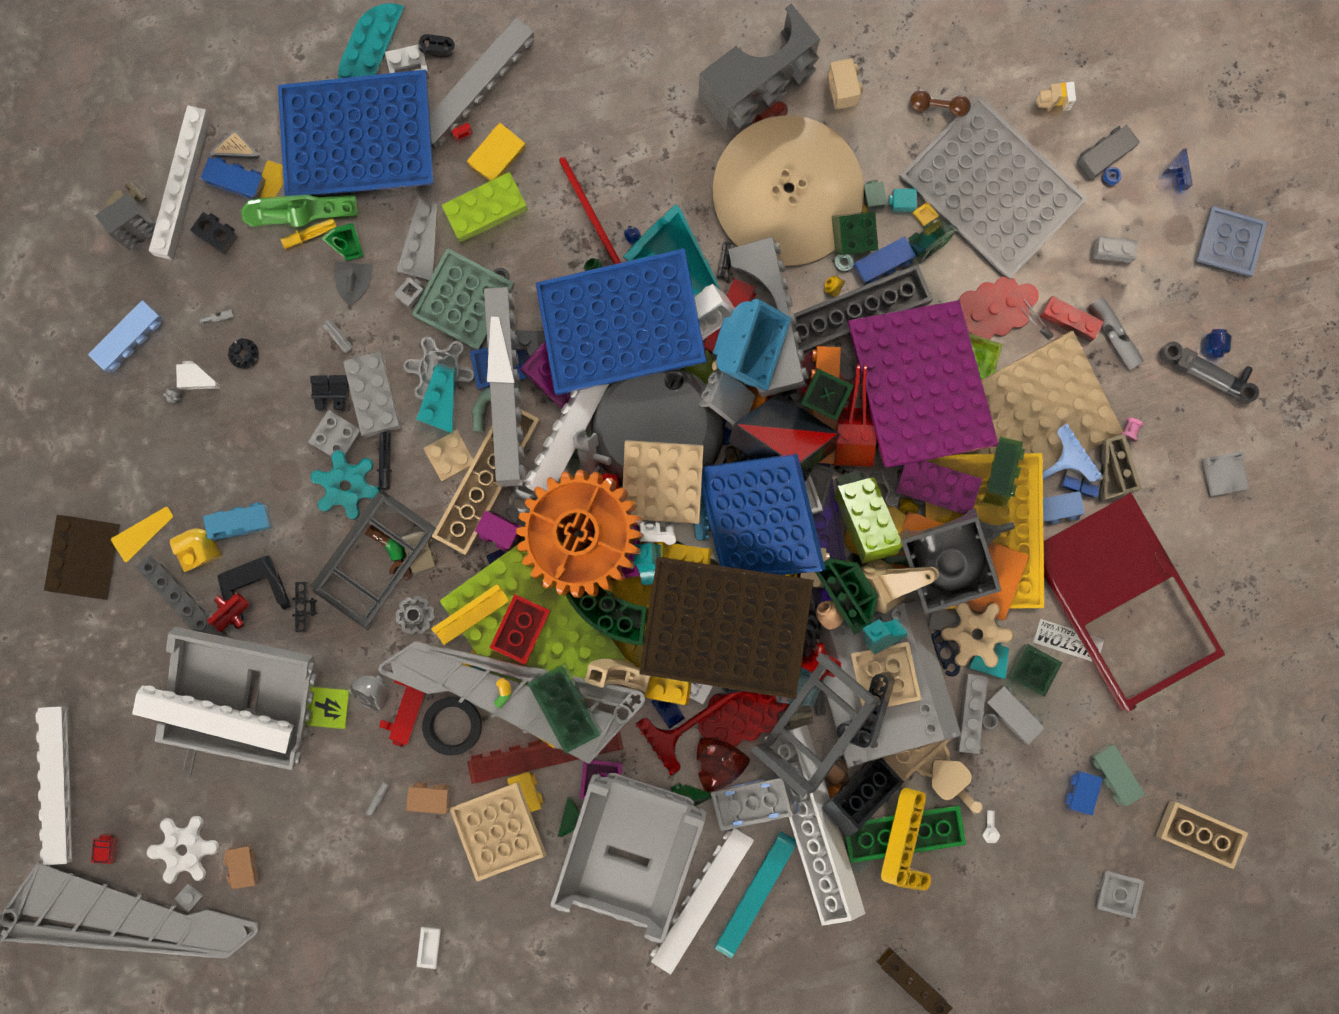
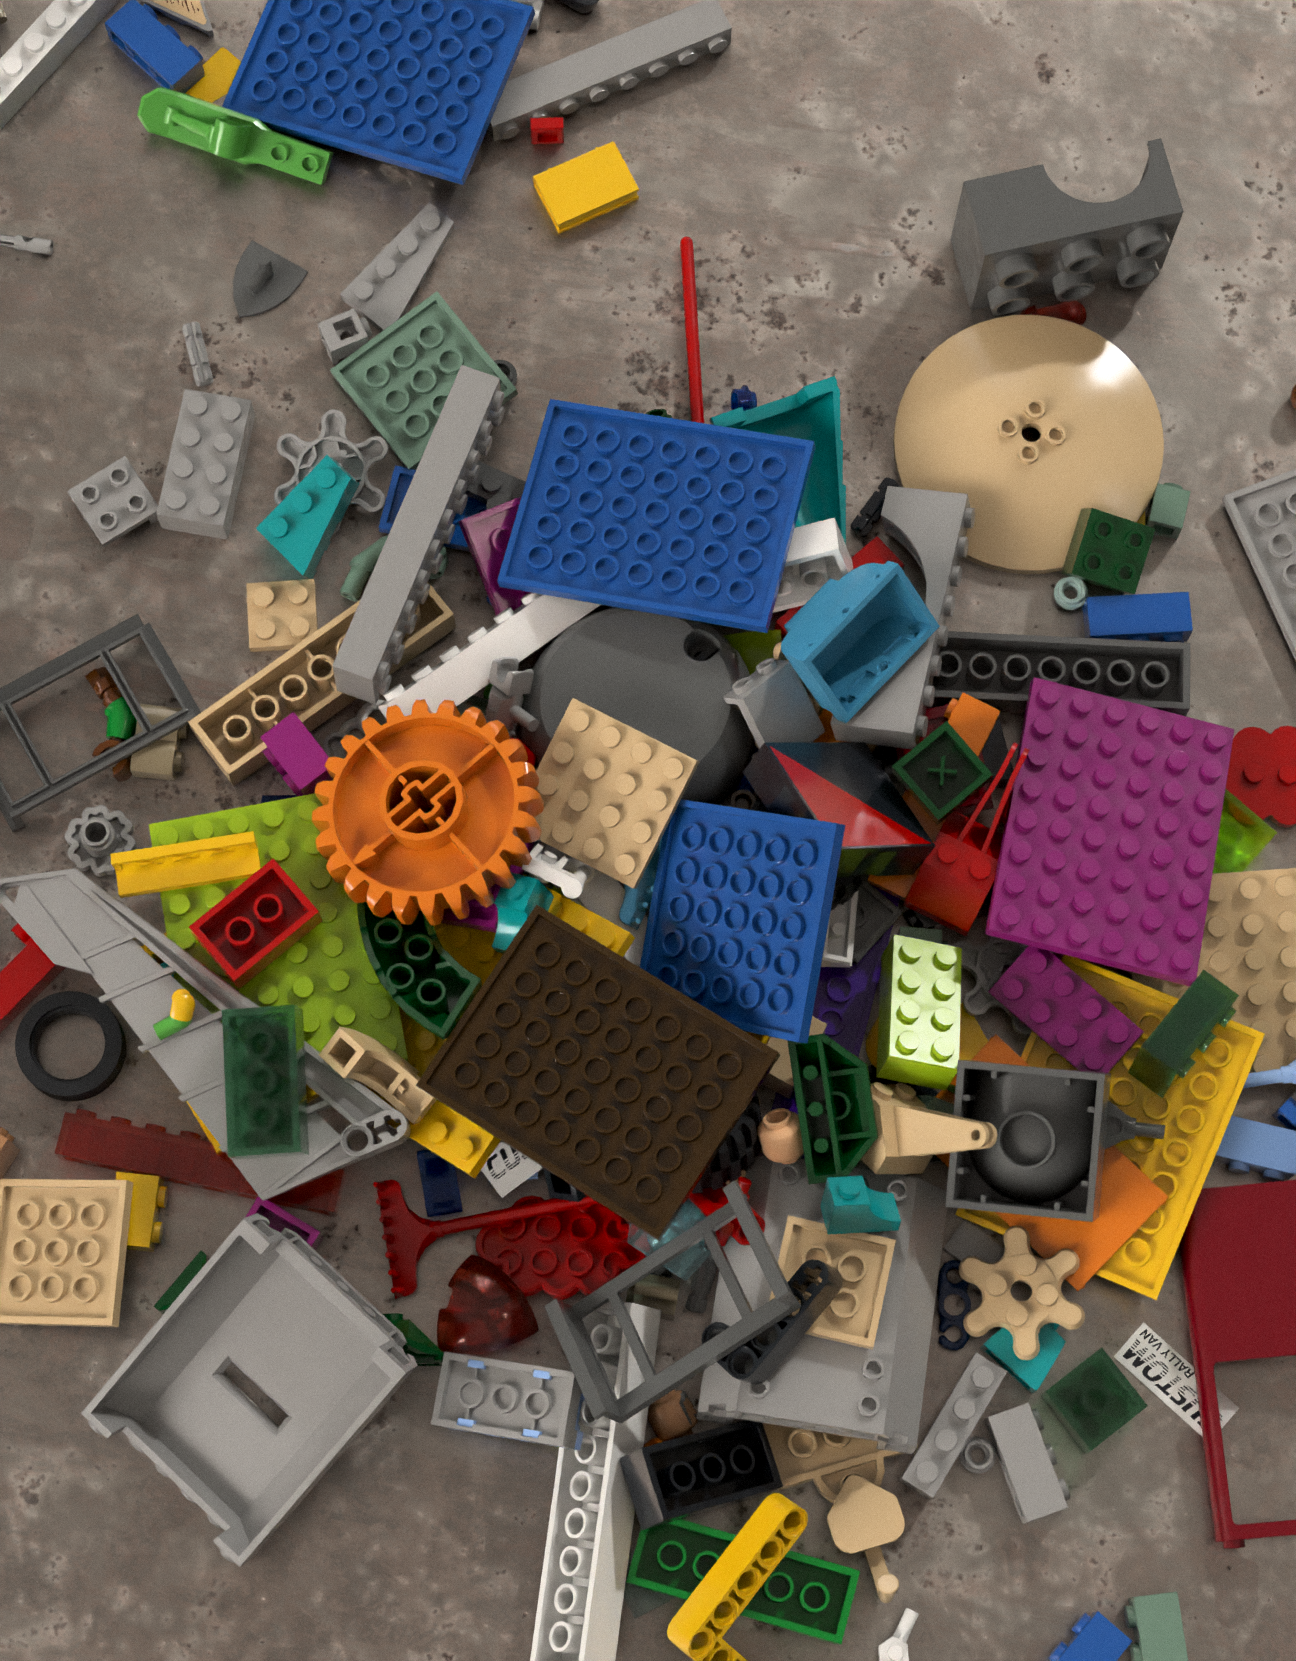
camera: 25 degrees right, 10 degrees down
black brick [190,212,238,255] -> none
black gear [227,338,259,369] -> none
yellow axle [280,218,337,250] -> none
black hips [310,375,349,411] -> none
teal plate [310,450,381,520] -> none
green slope [321,223,364,261] -> none
black axle [377,432,392,490] -> none
lime brick [441,172,528,243] -> none
white sticker [487,317,514,383] -> none
white brick [650,828,754,974] -> none
teal beam [714,831,797,958] -> none
yellow plate [824,276,845,298] -> none
tan brick [827,58,863,110] -> none
teal brick [888,189,917,212] -> none
yellow plate [899,498,918,515] -> none
clear green slope [908,220,958,264] -> none
yellow tile [912,202,939,228] -> none

